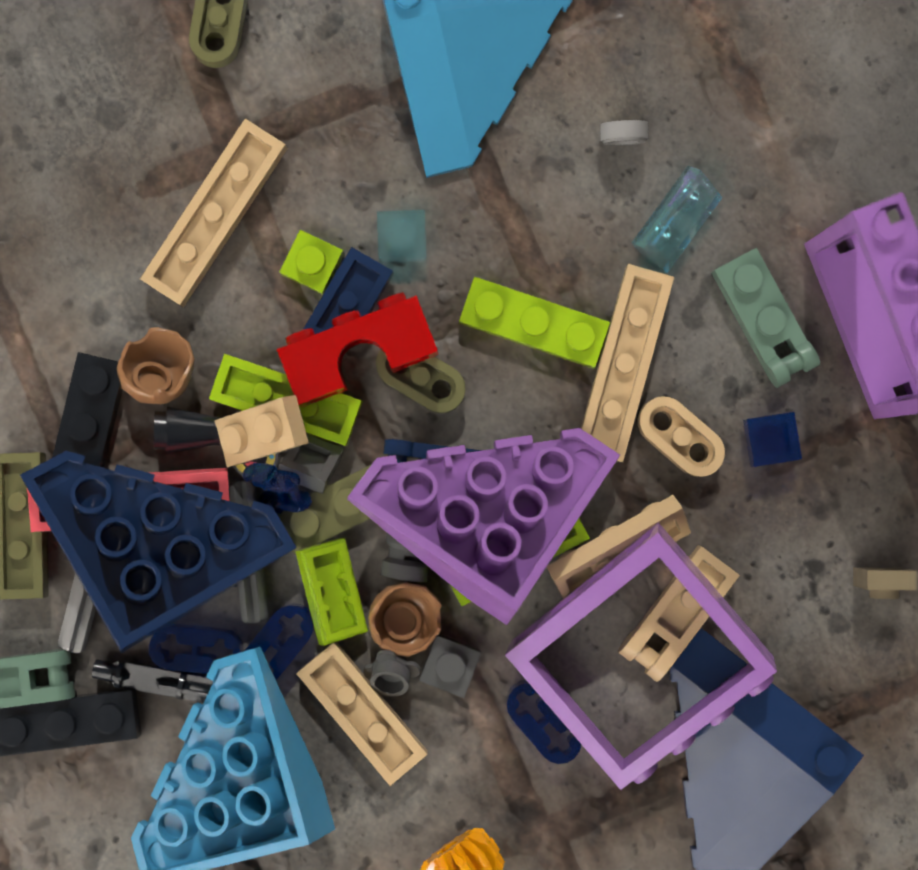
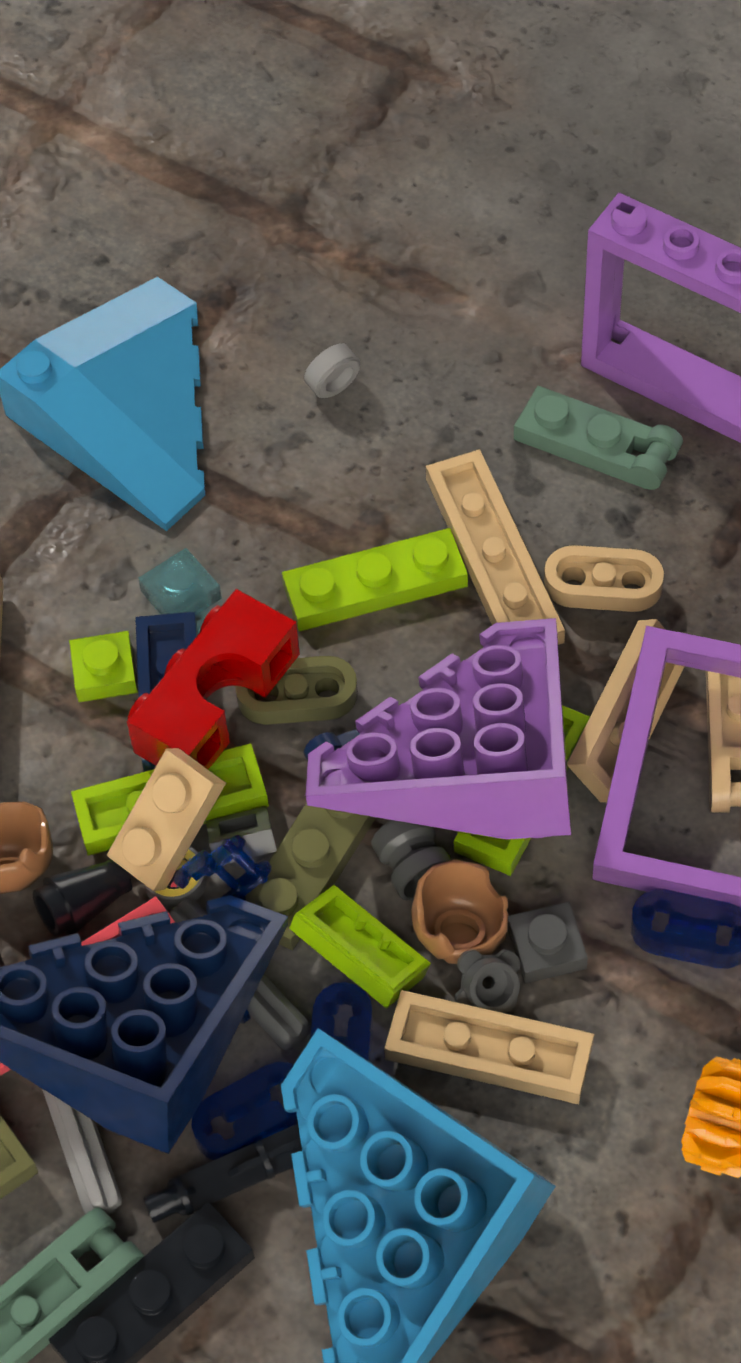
camera: 25 degrees left, 30 degrees down
clear light blue plate [632,166,723,274] -> none
clear blue plate [743,412,802,467] -> none

